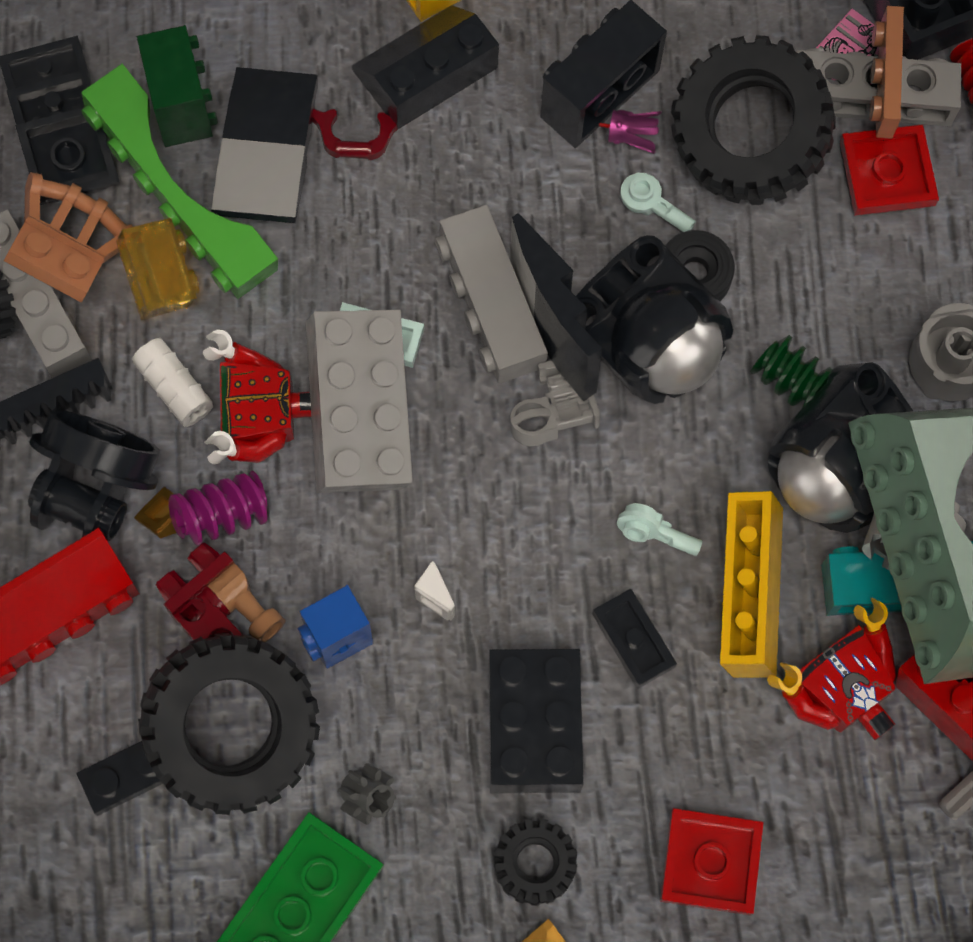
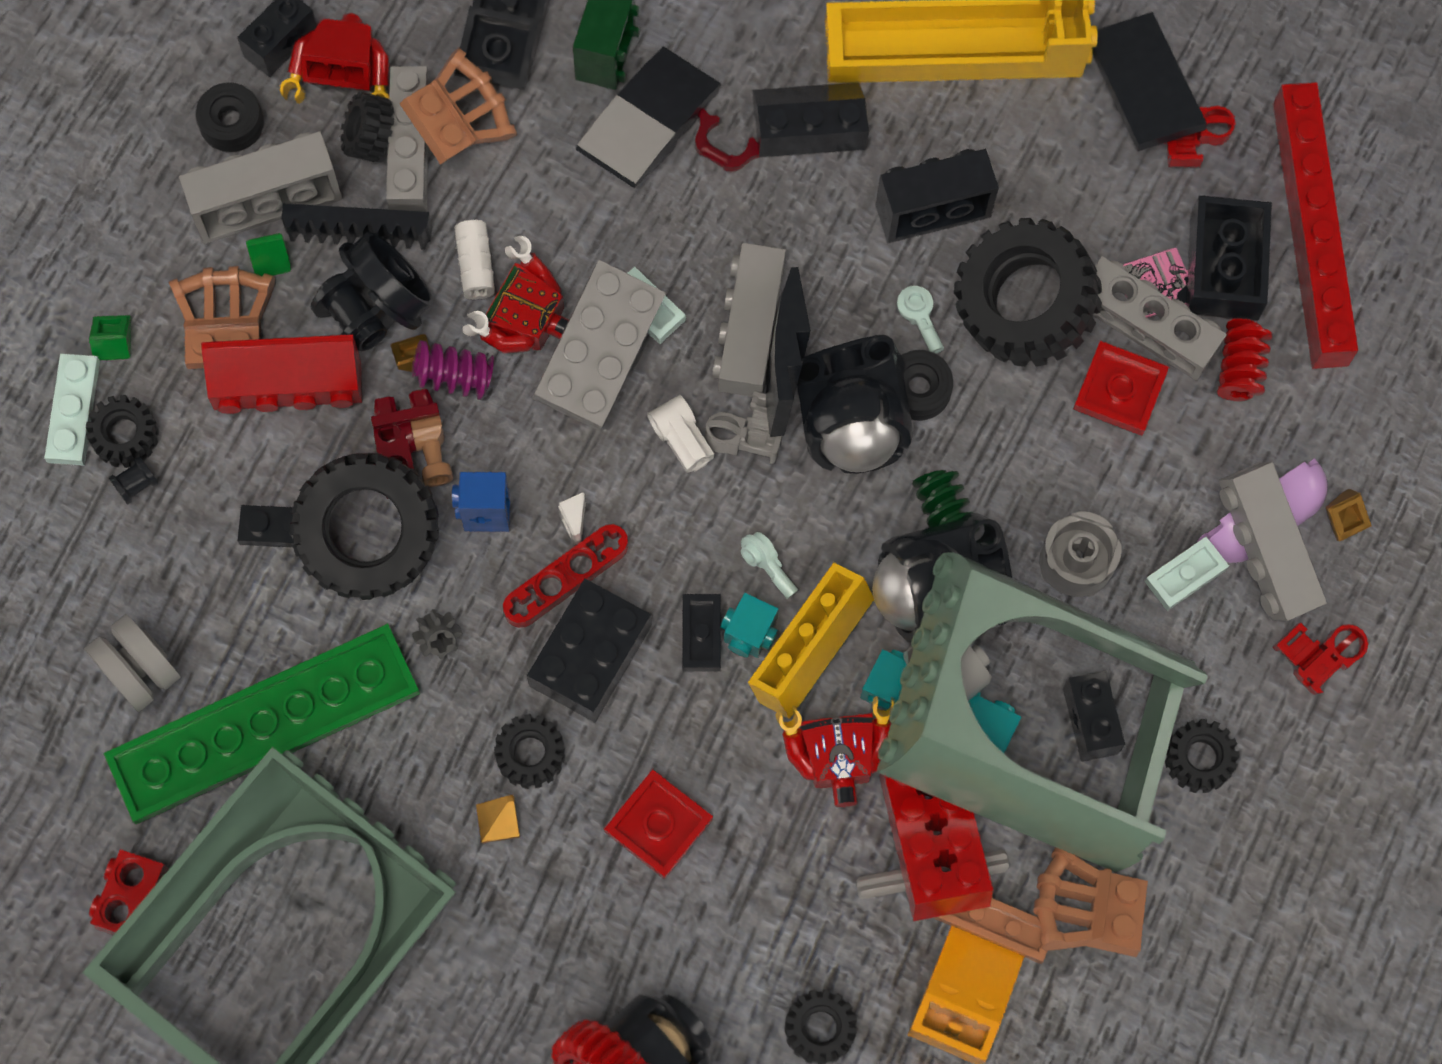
camera: 30 degrees right, 0 degrees up
bright green arch [81,63,278,299] -> none
clear yellow hinge [116,218,199,321] -> none
flat silver piece [598,110,662,154] -> none
nougat plate [869,6,904,139] -> none
none -> red beam [503,524,628,628]
none -> white piece [647,395,714,473]
none -> teal brick [721,592,779,658]

